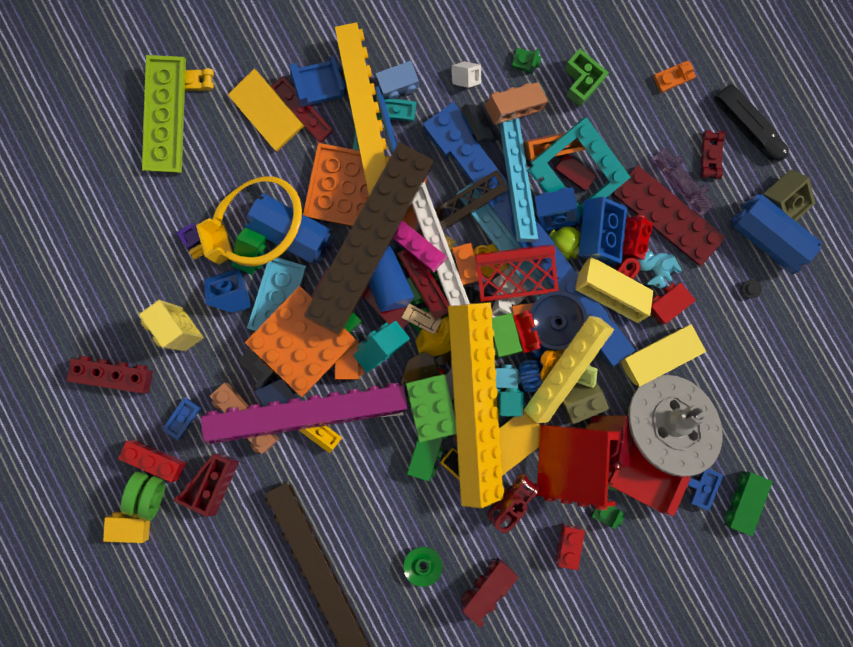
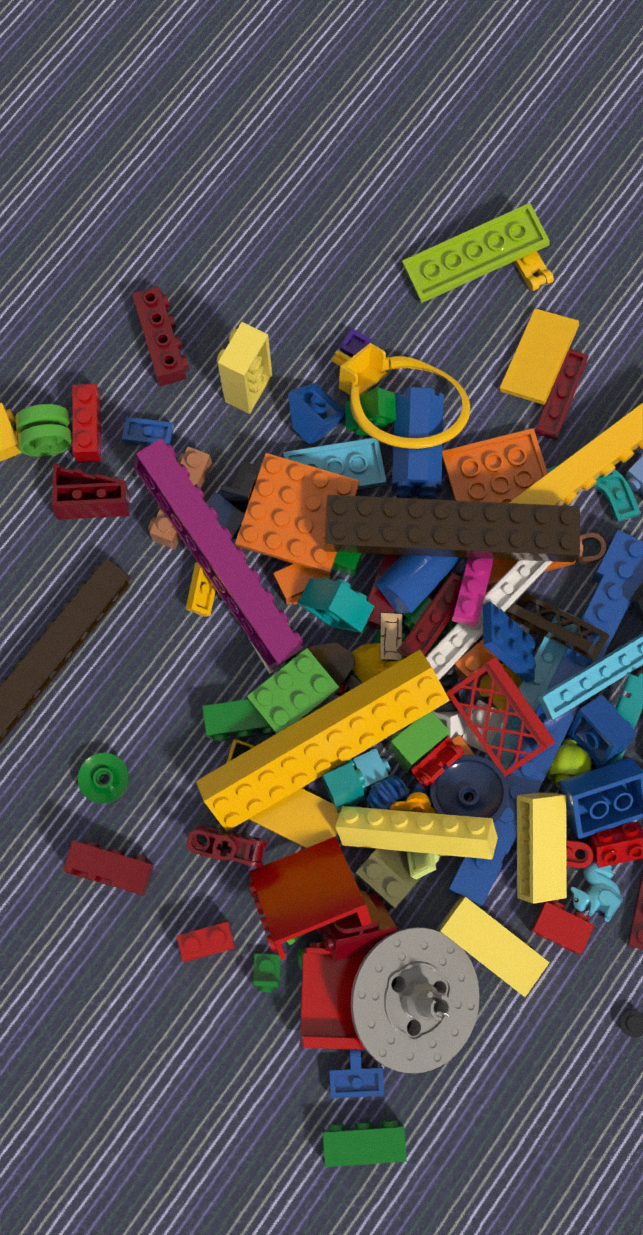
camera: 65 degrees right, 10 degrees down
blue panel [289,55,346,107] -> none
blue piece [375,86,397,155] -> none
none -> blue plate [482,601,536,683]
none -> nougat piece [578,533,606,565]

